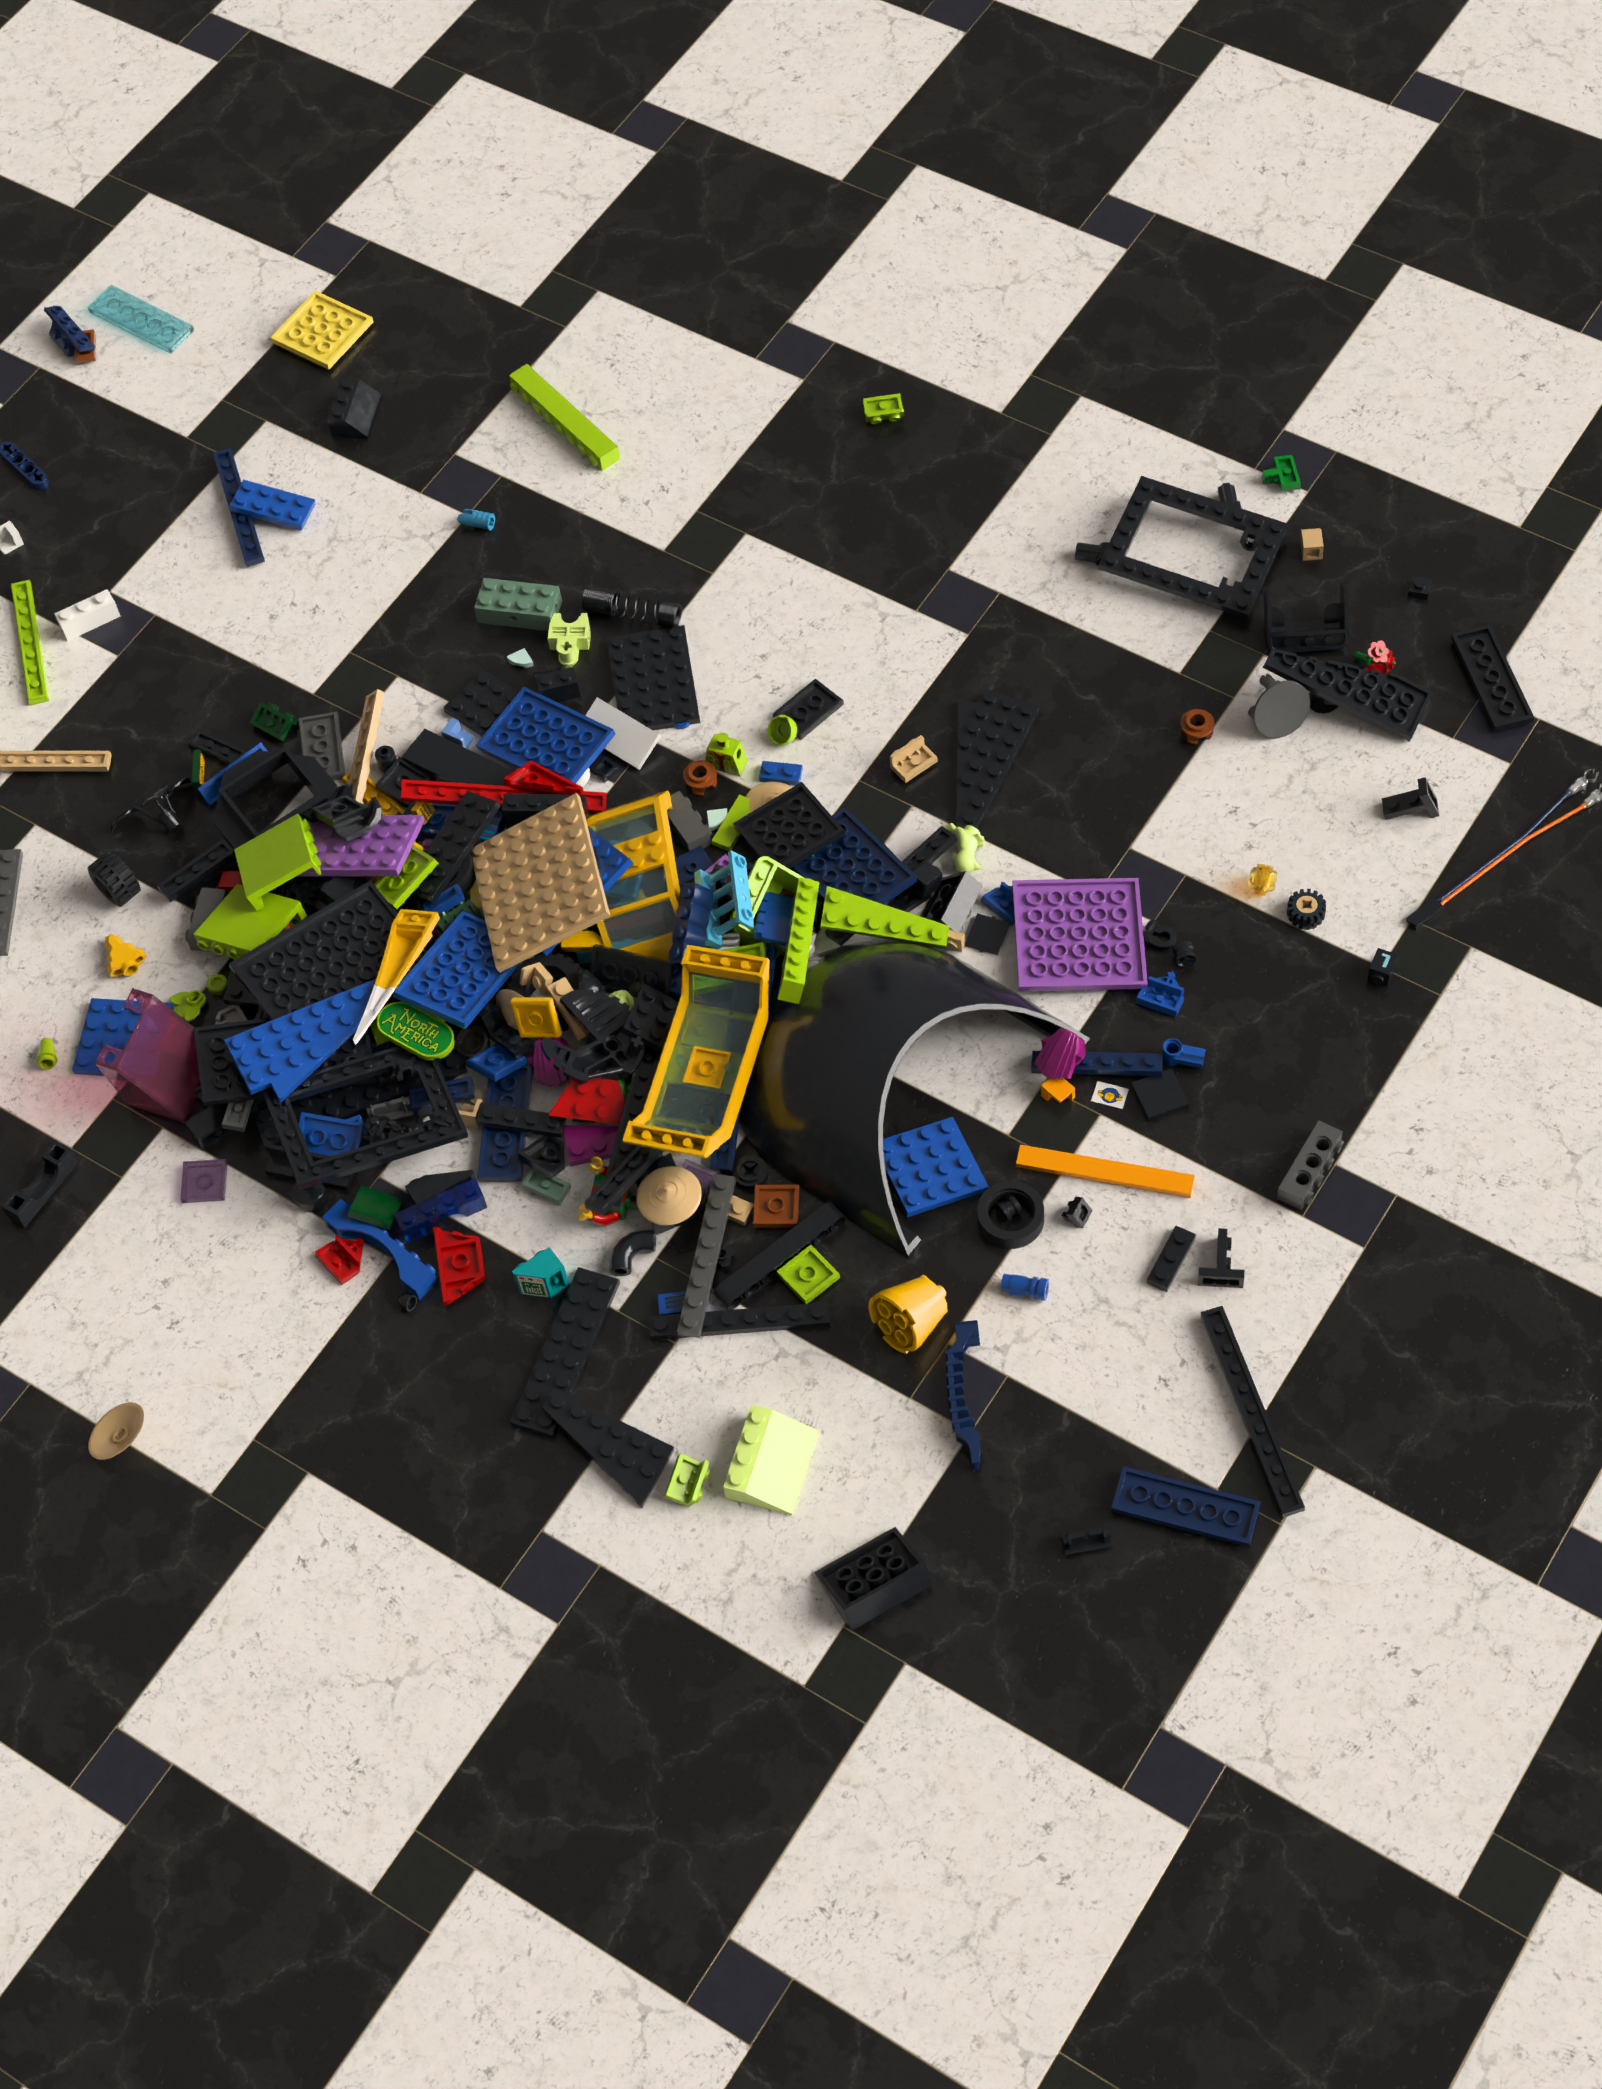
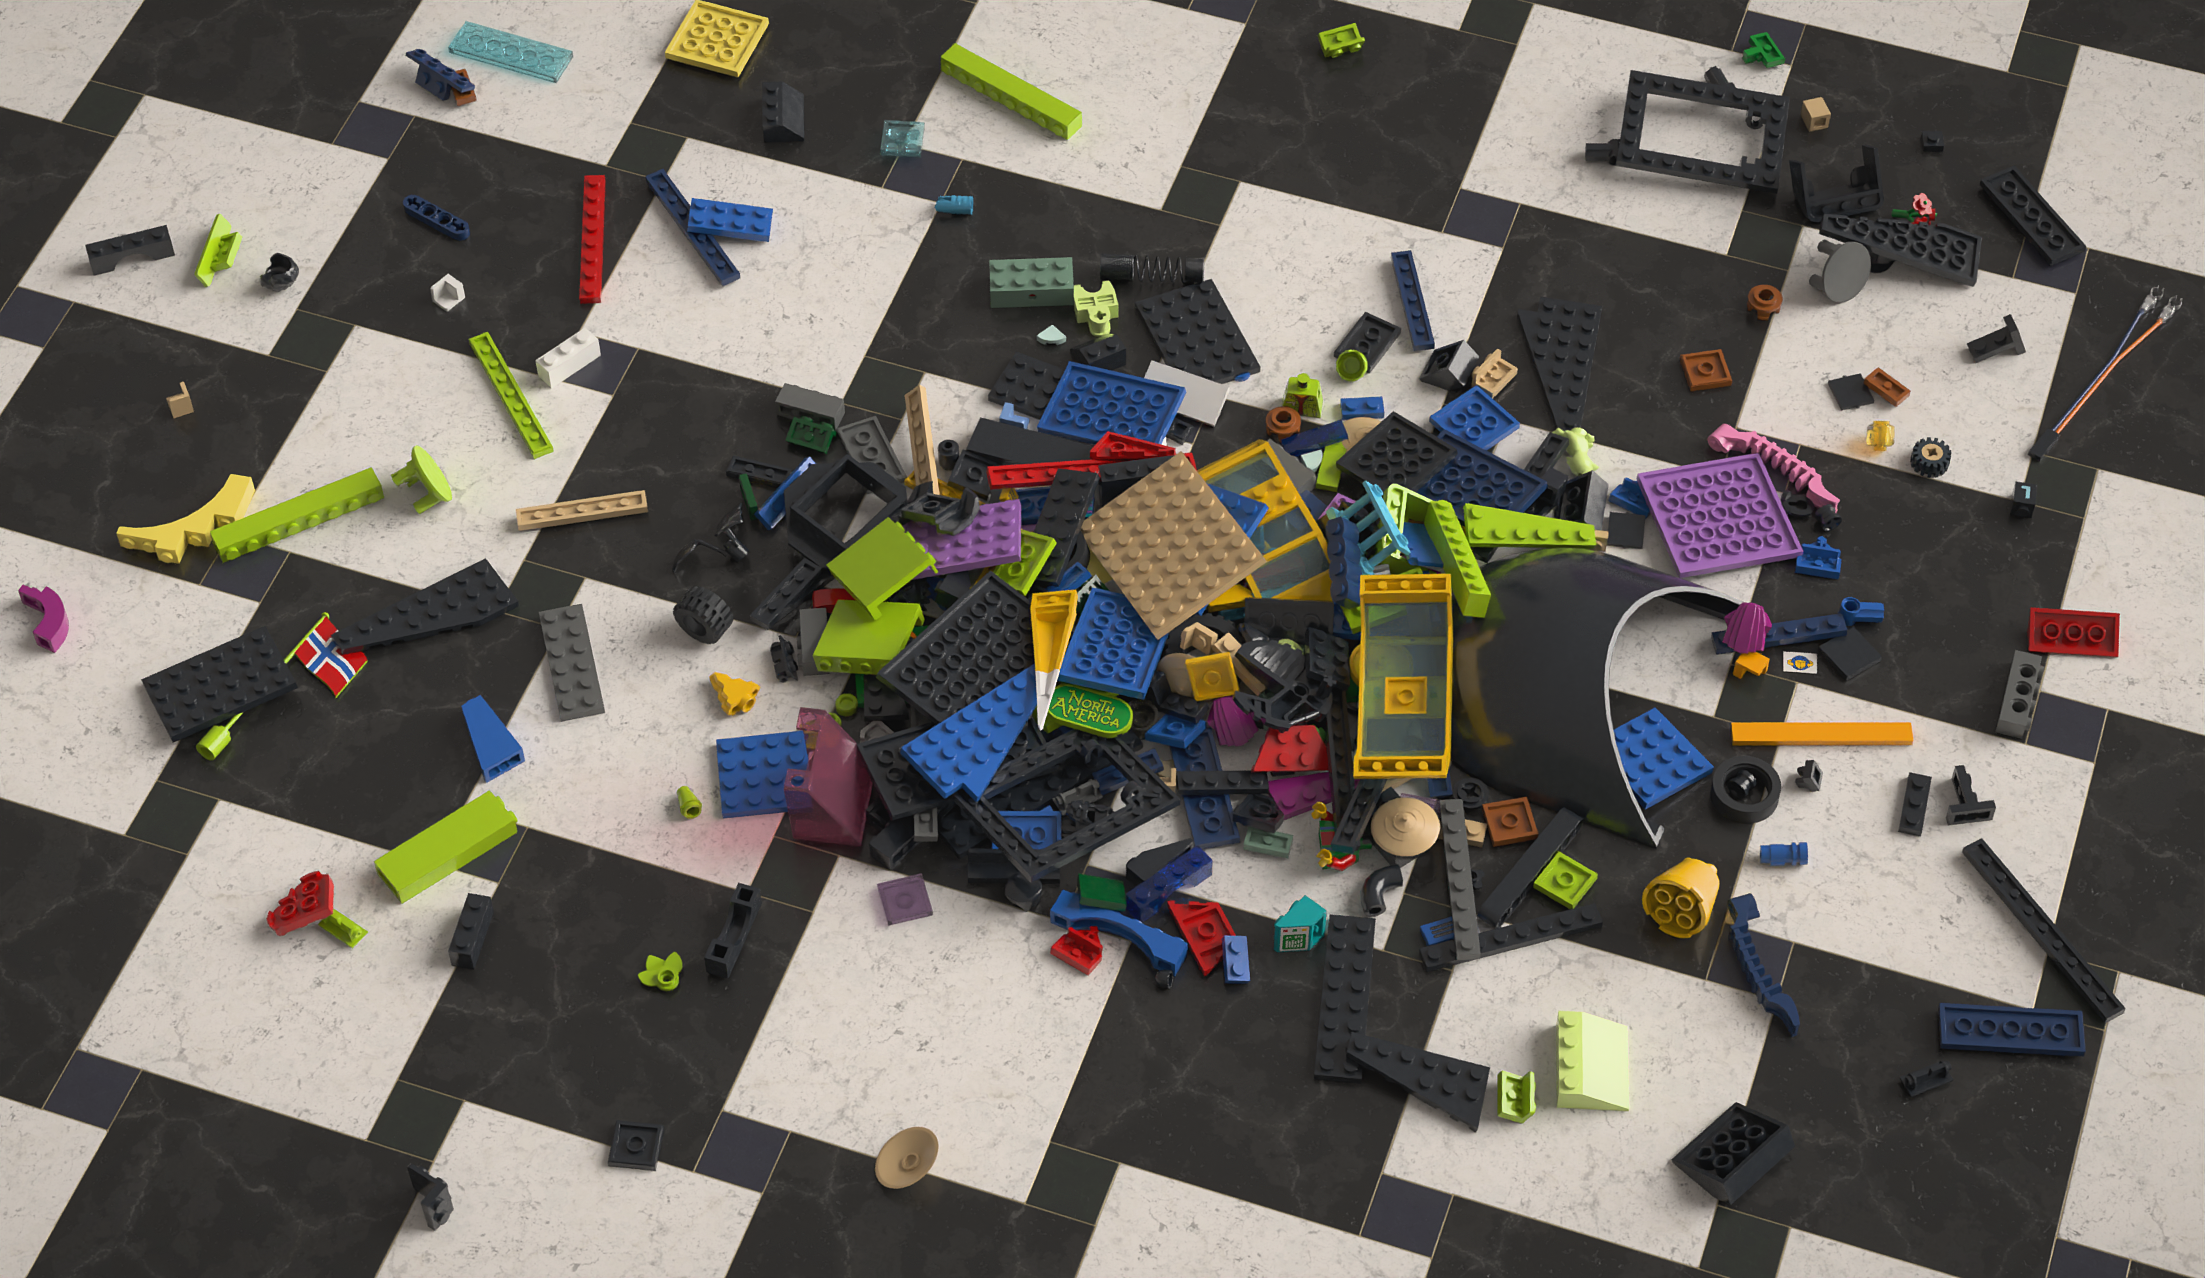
camera: 20 degrees left, 5 degrees down
none -> red plate [580,175,606,304]
none -> black hinge [770,635,799,682]
none -> dark grey brick [775,383,845,431]
none -> clear light blue plate [880,120,925,157]
none -> plate [1222,935,1250,984]
none -> clear blue tile [1281,419,1349,456]
none -> dark blue plate [1391,250,1435,351]
none -> black slope [1419,340,1479,391]
none -> blue plate [1429,385,1520,451]
none -> dark orange tile [1680,349,1732,391]
none -> bright pink piece [1707,424,1840,513]
none -> black piece [1828,373,1875,411]
none -> dark orange plate [1863,367,1911,407]
none -> red slope [2027,607,2120,657]

